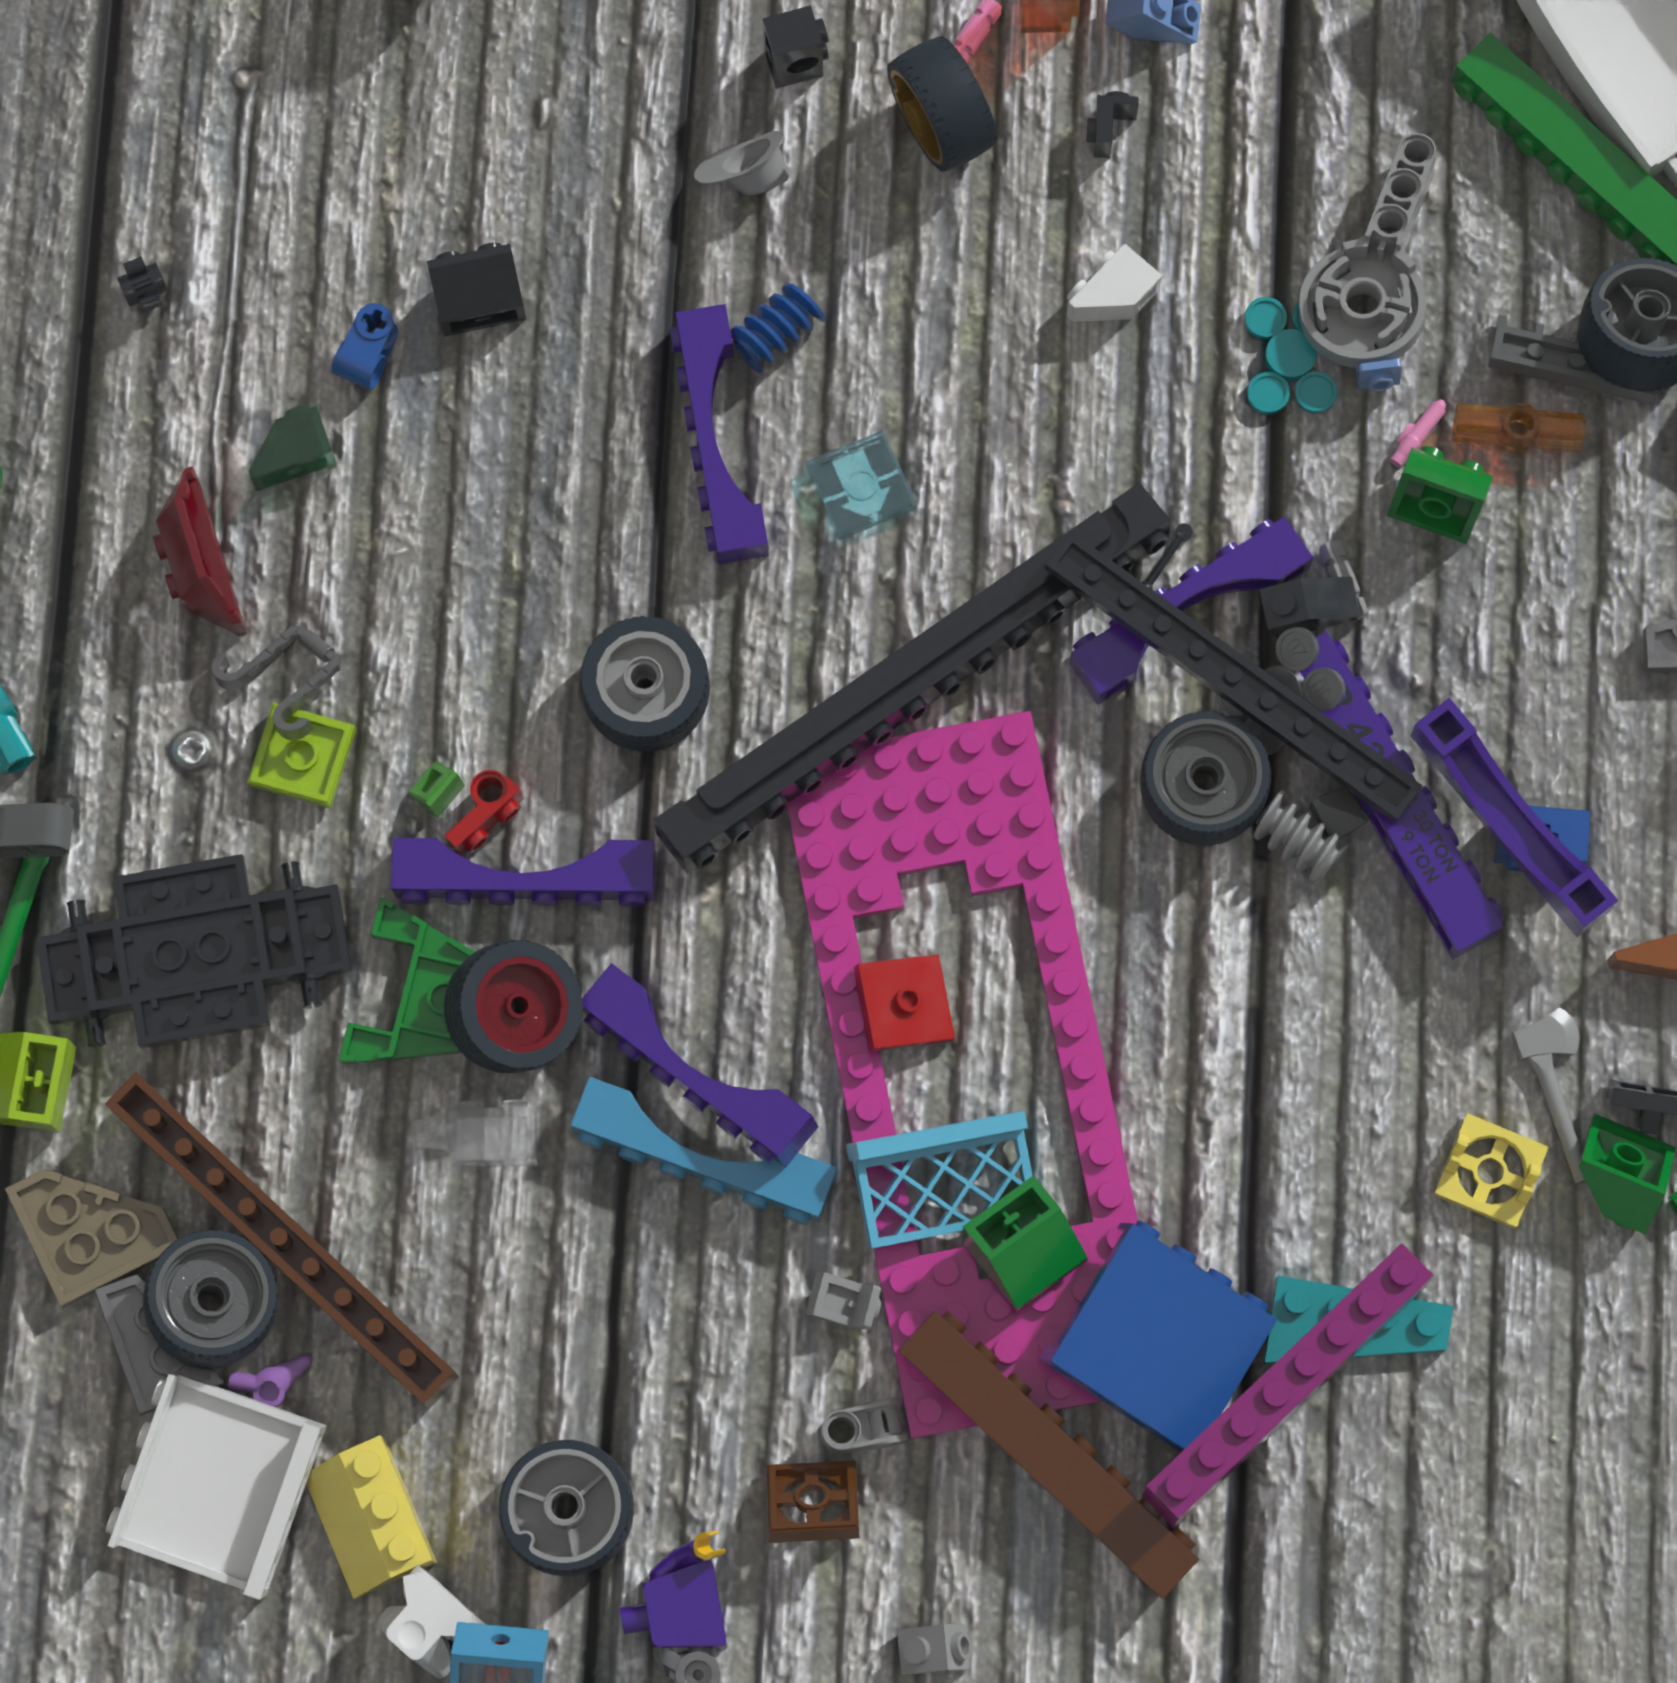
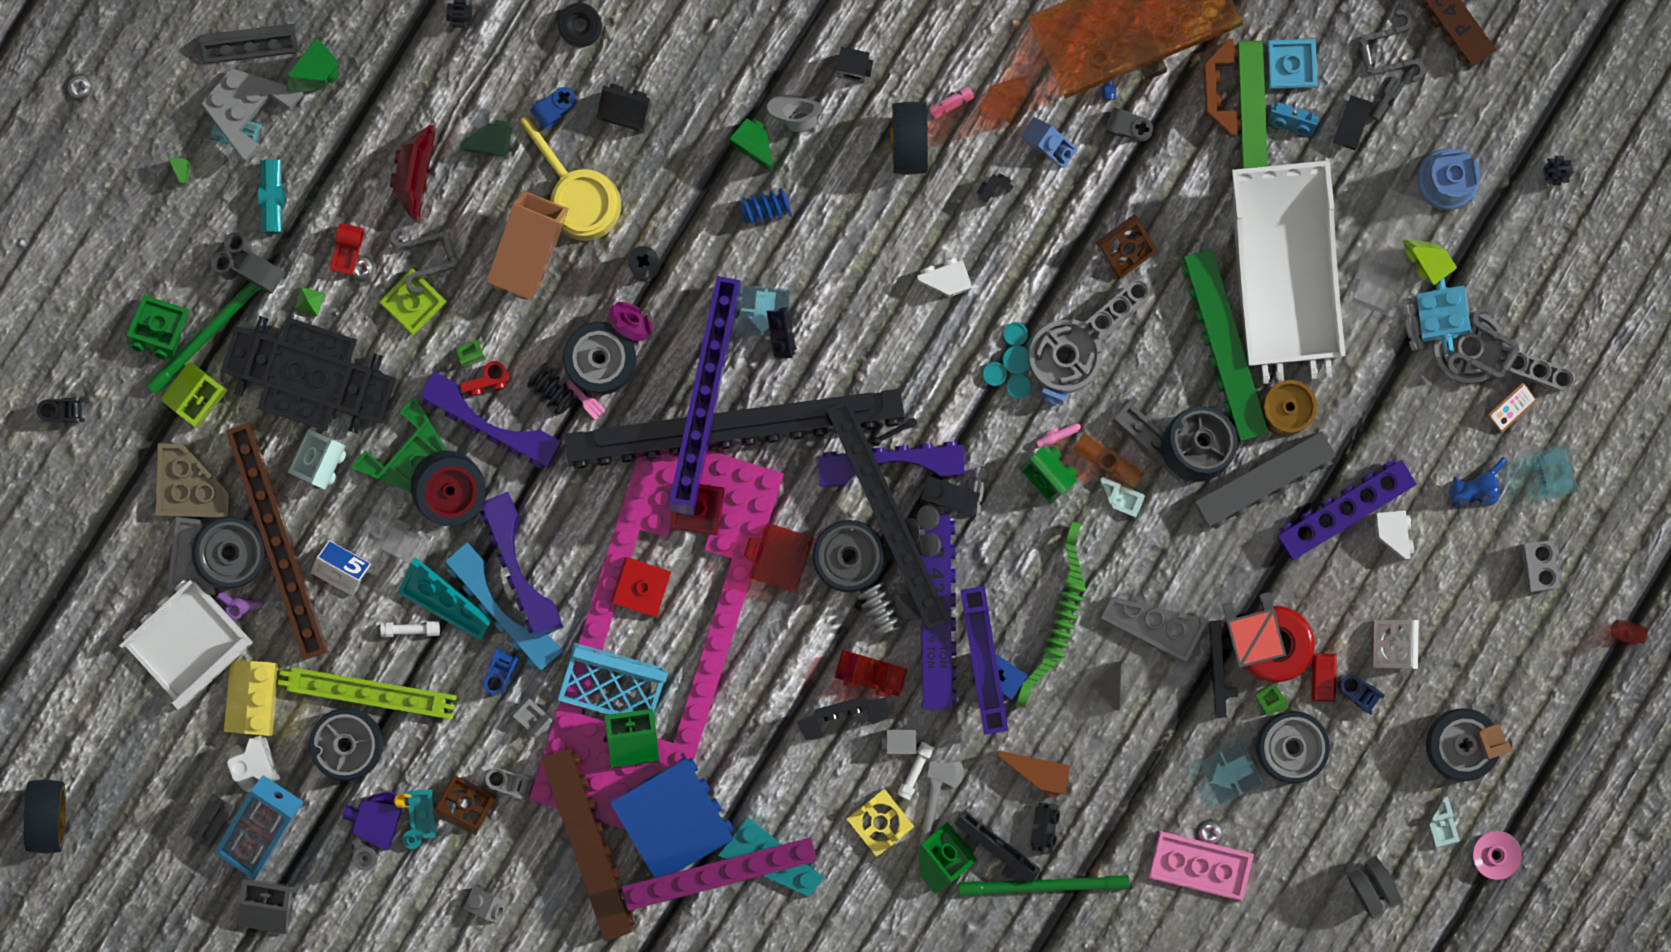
camera: 25 degrees right, 10 degrees up
dark purple arch [669,304,769,564] -> none
none -> lime hinge [277,667,457,719]
none -> light aqua brick [288,429,346,490]
none -> bright green slope [294,287,324,317]
none -> panel [311,540,371,596]
none -> red plate [329,223,365,276]
none -> white bar [381,621,440,637]
none -> teal wing [397,557,492,641]
none -> teal hinge [402,789,436,849]
none -> blue piece [483,647,520,696]
none -> nougat brick [486,191,569,300]
none -> light yellow piece [520,117,621,241]
none -> black piece [527,362,579,416]
none -> black tyre [558,3,602,47]
none -> bright pink piece [566,379,605,421]
none -> magenta tile [607,302,653,341]
none -> black piece [628,246,660,281]
none -> dark purple brick [669,276,741,515]
none -> dark red plate [670,484,725,536]
none -> green slope [730,119,773,172]
none -> clear red piece [744,523,814,593]
none -> black hinge [766,307,797,358]
none -> black plate [797,696,888,740]
none -> clear red brick [834,650,908,698]
none -> light grey brick [882,730,916,754]
none -> white bar [897,741,934,800]
none -> bright green piece [1016,521,1087,709]
none -> reddish brown piece [1095,214,1158,280]
none -> light aqua slope [1101,477,1145,518]

